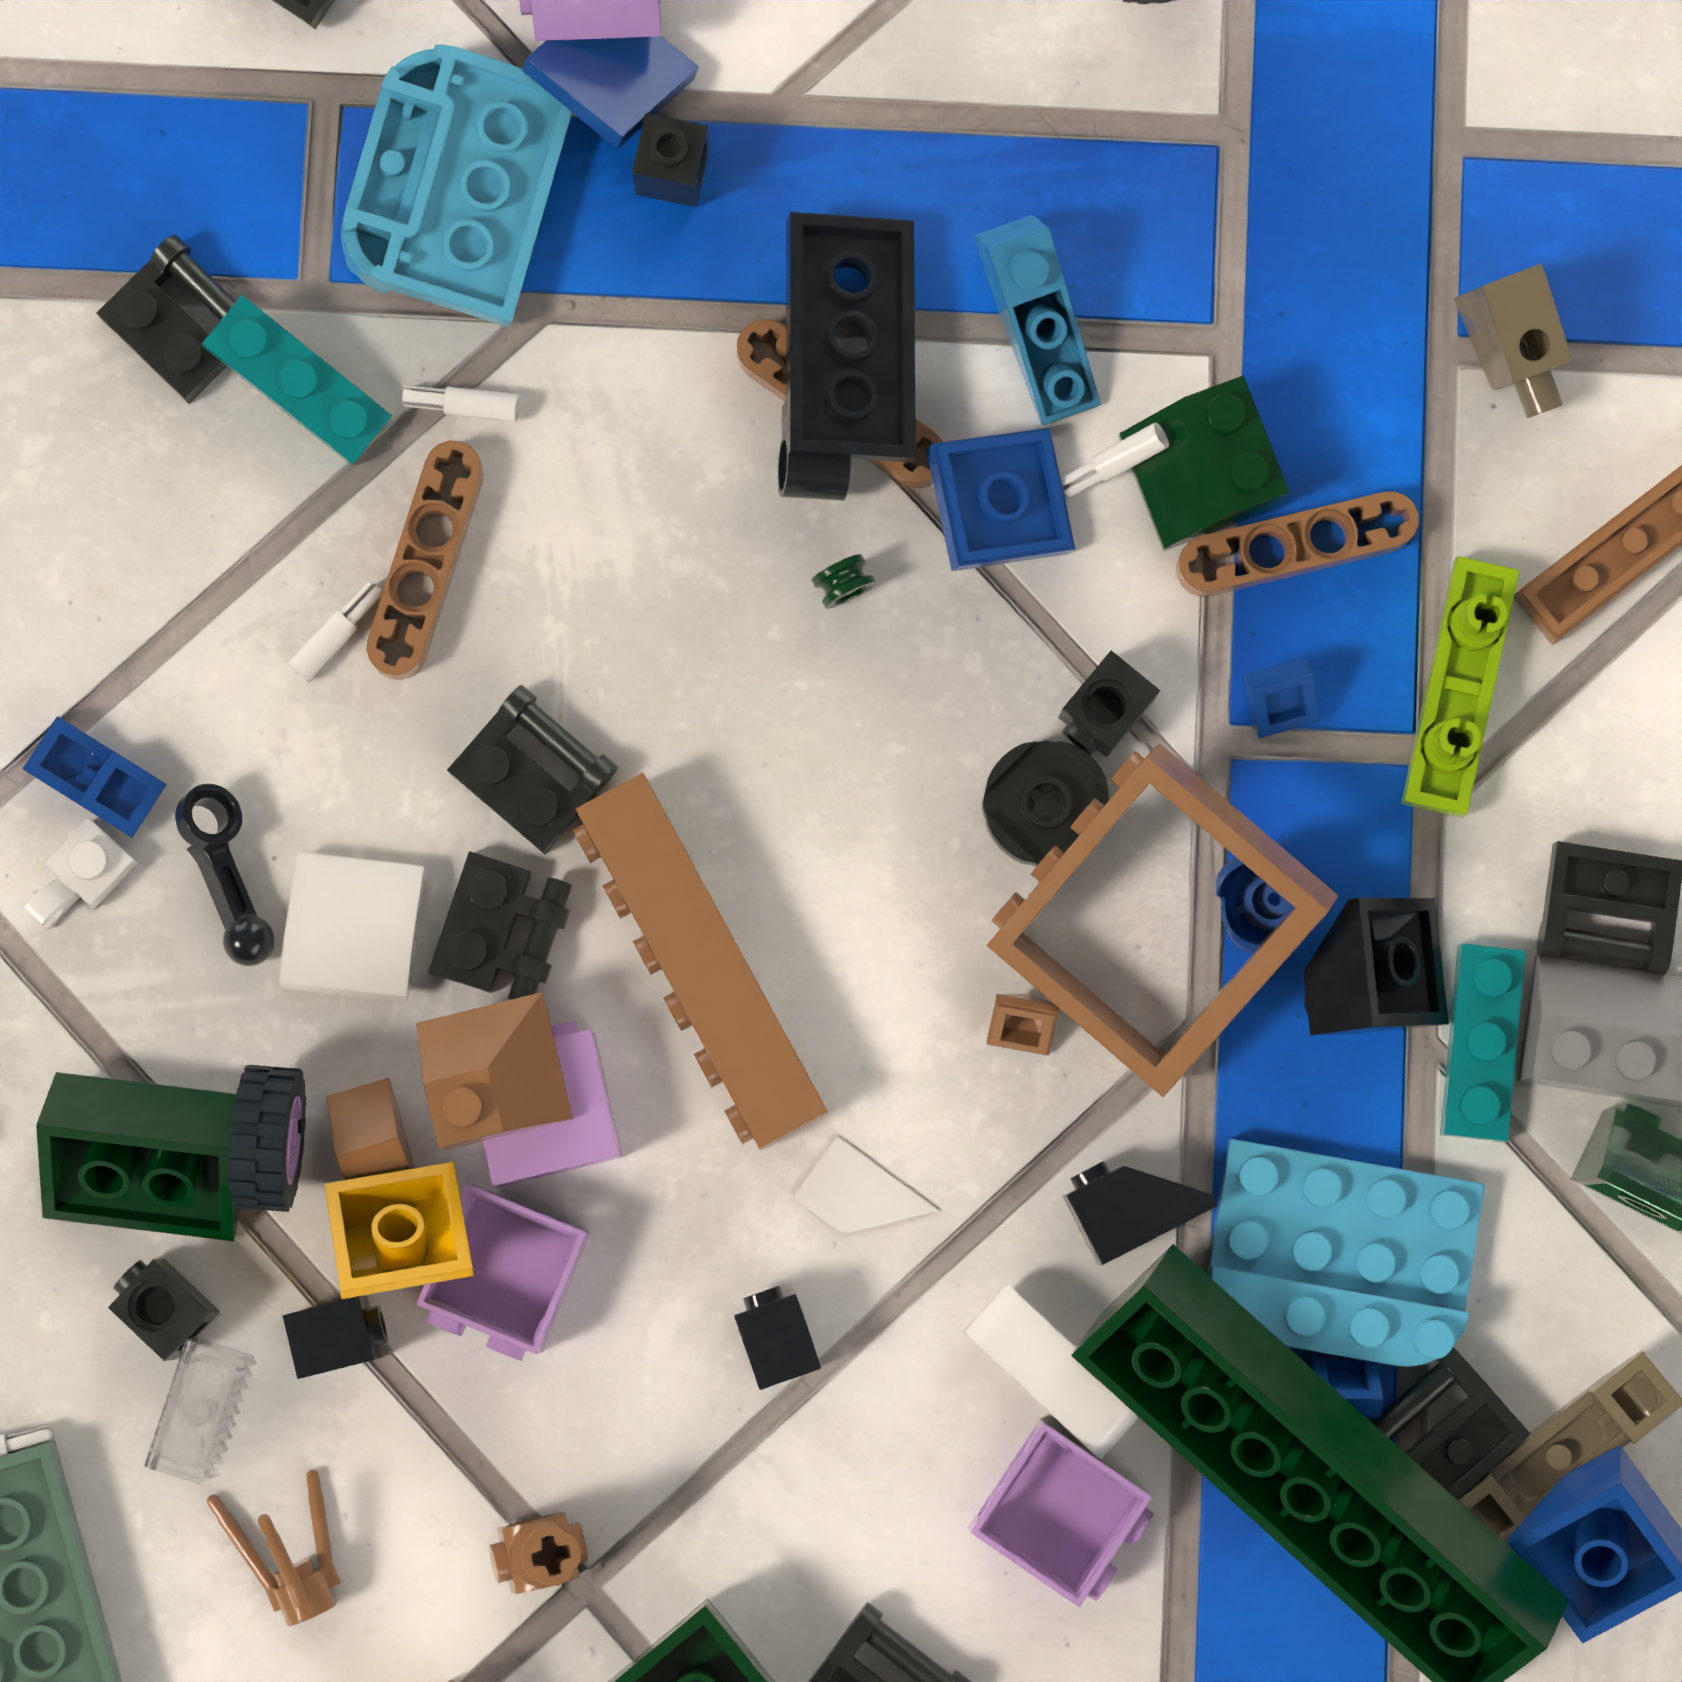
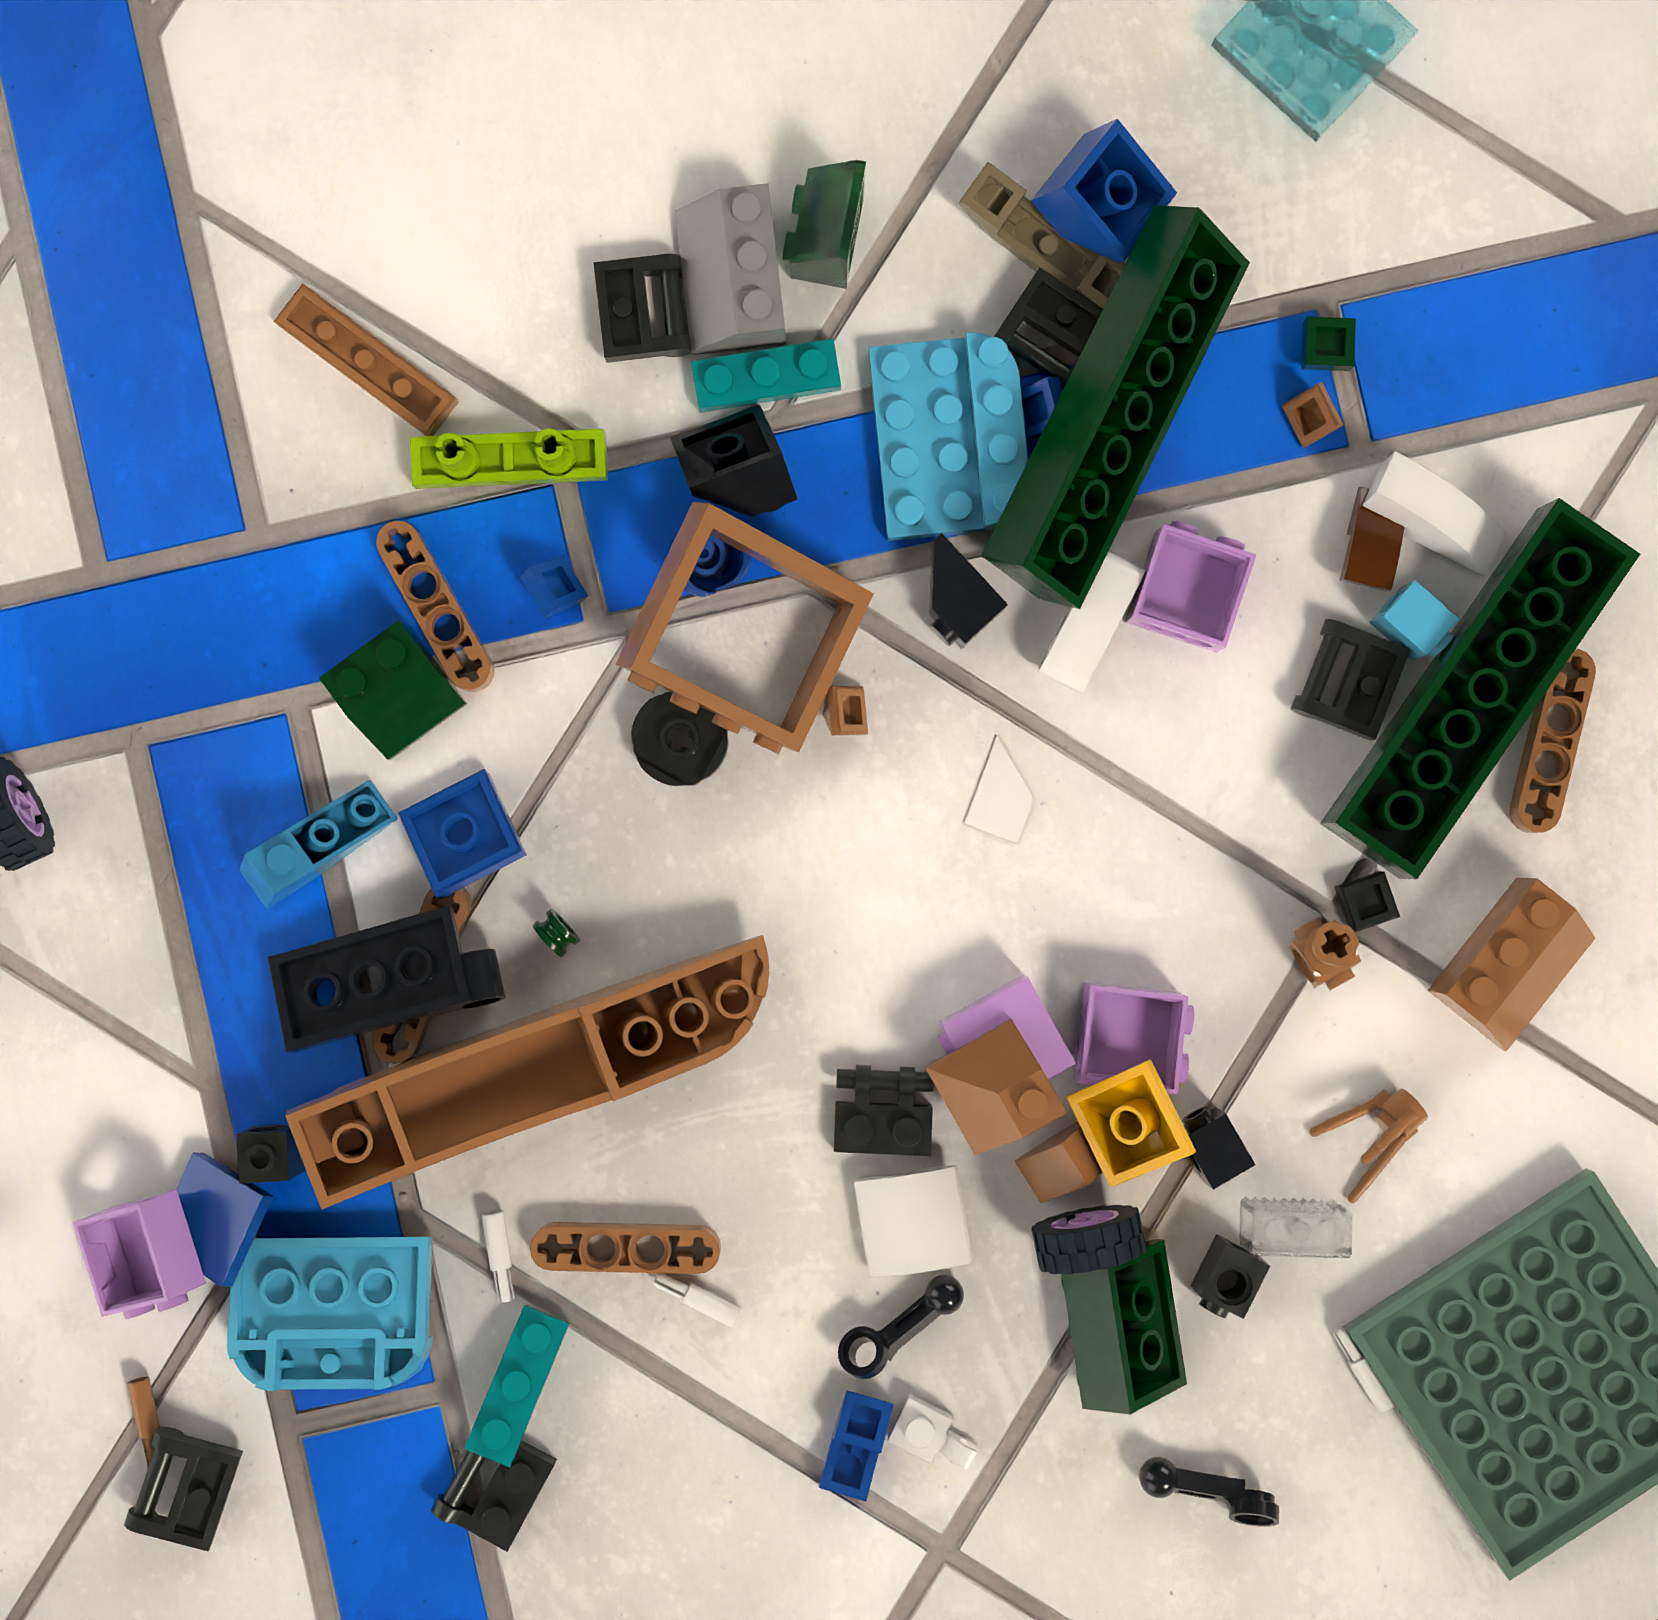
camera: 105 degrees left, 5 degrees up
pearl dark grey plate [447,685,618,855] -> none
medium nougat brick [572,772,828,1151] -> none
black brick [734,1286,821,1390] -> none
pearl dark grey brick [1058,650,1161,757] -> none
white pin [1061,423,1169,497] -> none
dark tan torso [1454,263,1571,418] -> none
none -> medium nougat slope [285,935,769,1210]
none -> pearl dark grey tile [1334,871,1400,932]

